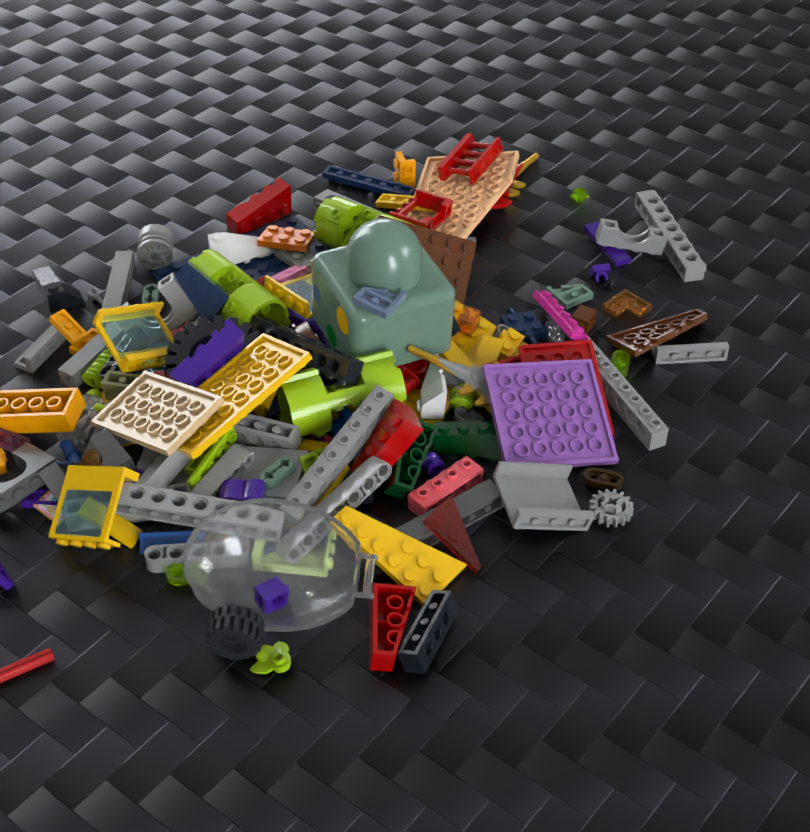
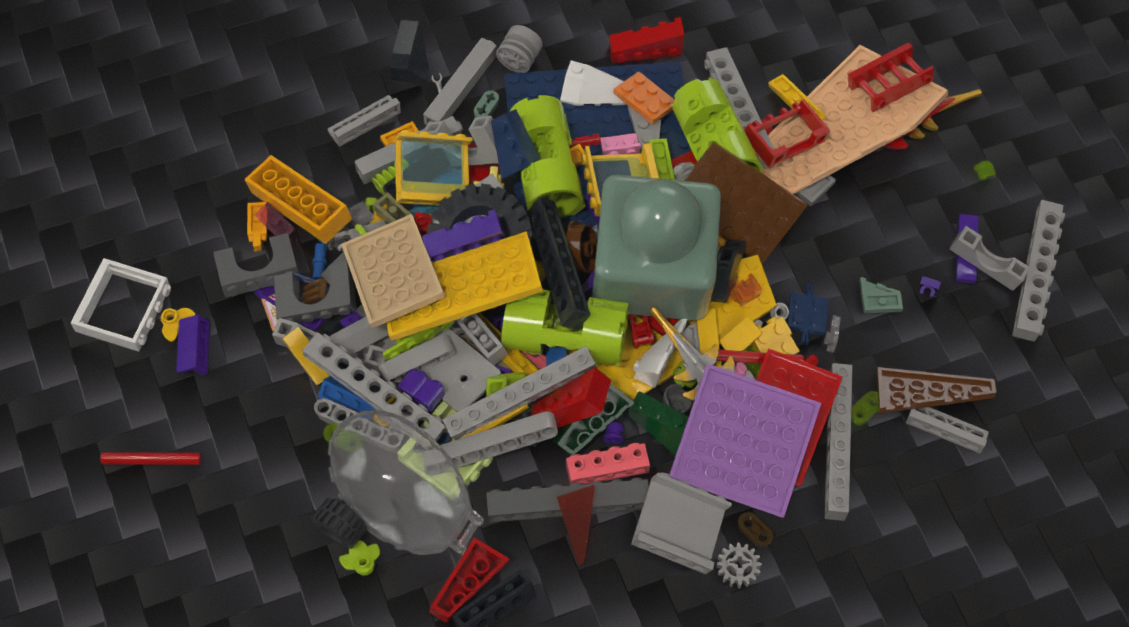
camera: 30 degrees right, 20 degrees up
light orange plate [48,309,88,345] -> none
panel [48,465,140,550] -> none
dark purple brick [254,576,290,615] -> none
sand green beam [260,456,296,489] -> none
dark blue plate [322,165,415,196] -> none
yellow wing [331,506,467,607] -> none
sand blue wing [353,286,407,319] -> none
light orange bracket [393,151,416,187] -> none
dark pink plate [533,290,589,341] -> none
reddish brown brick [572,305,597,334] -> none
clear orange plate [602,289,652,318] -> none

